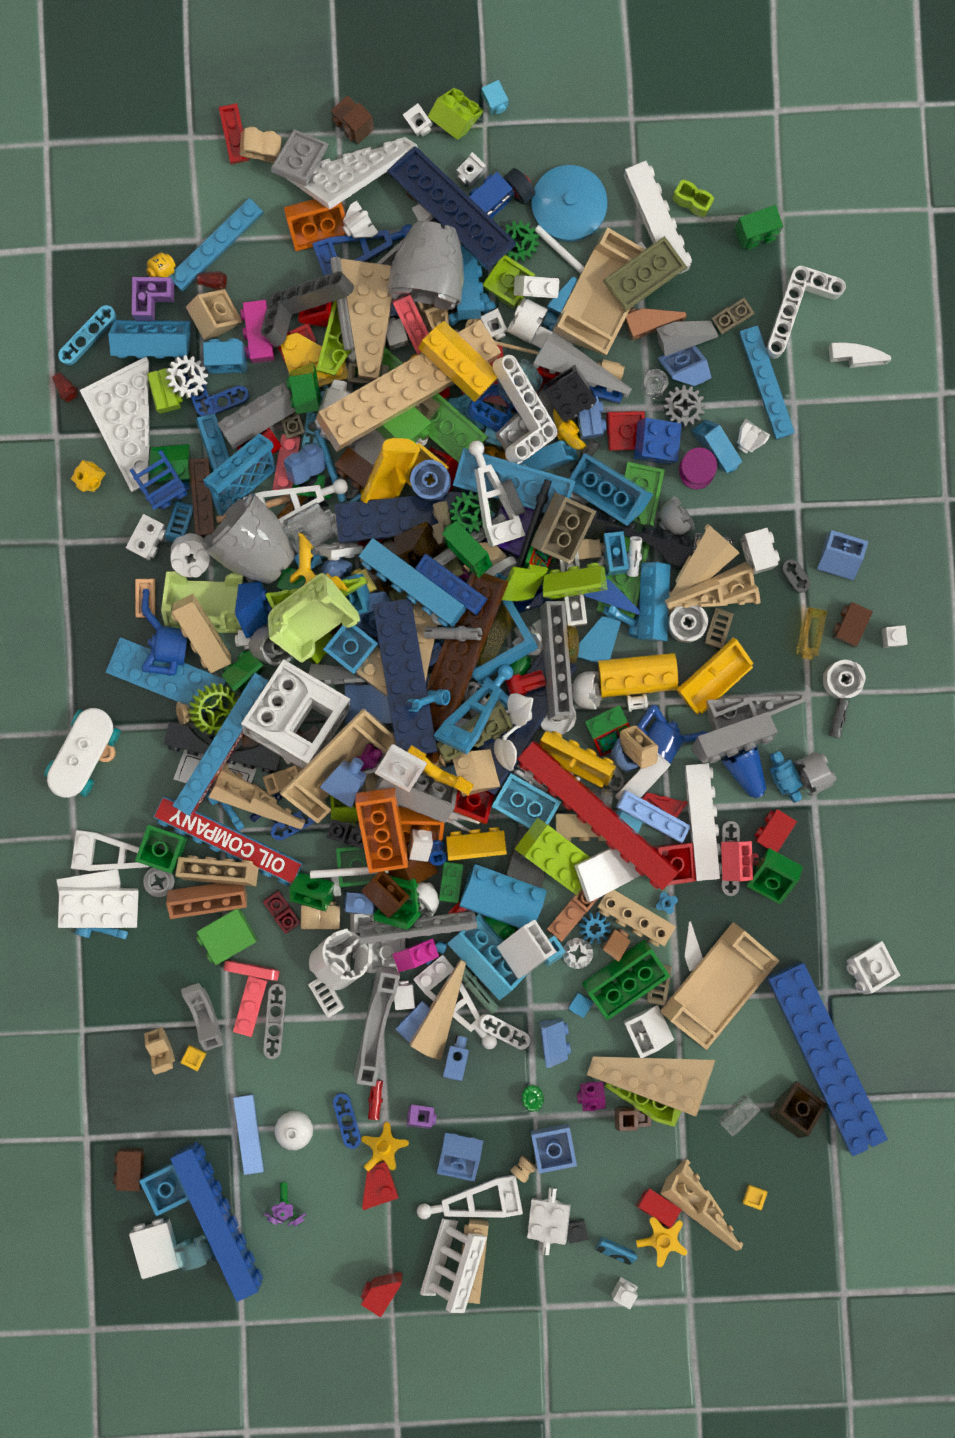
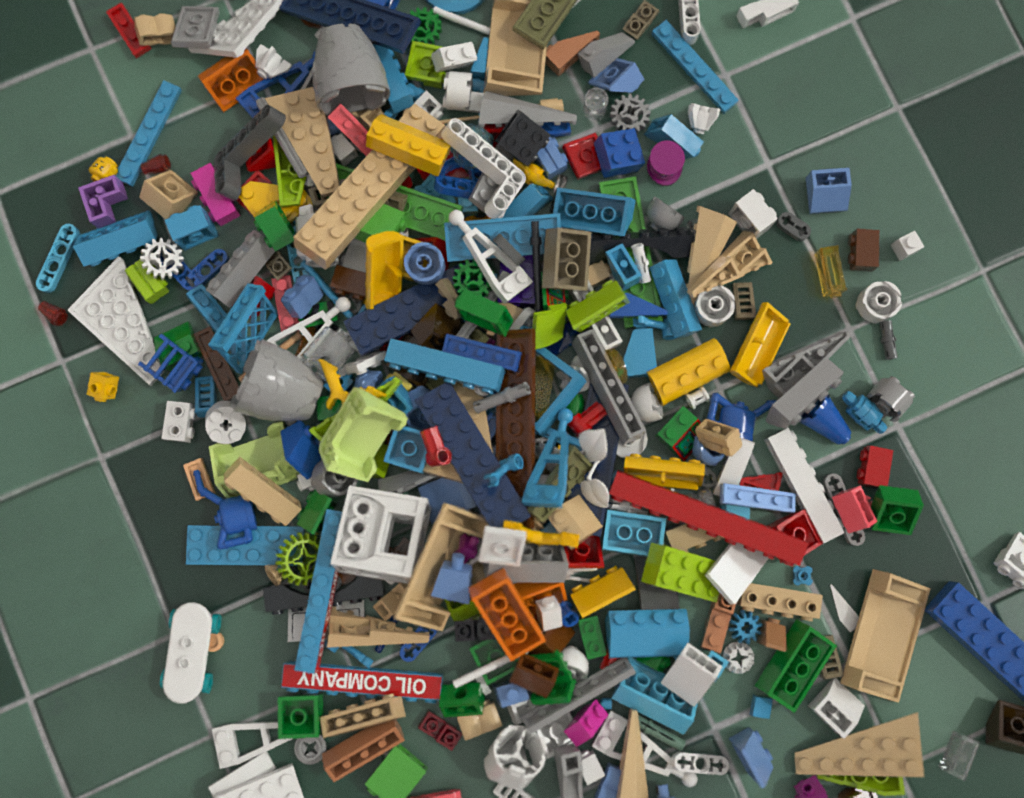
camera: 15 degrees left, 5 degrees down
none -> red piece [420,426,452,467]

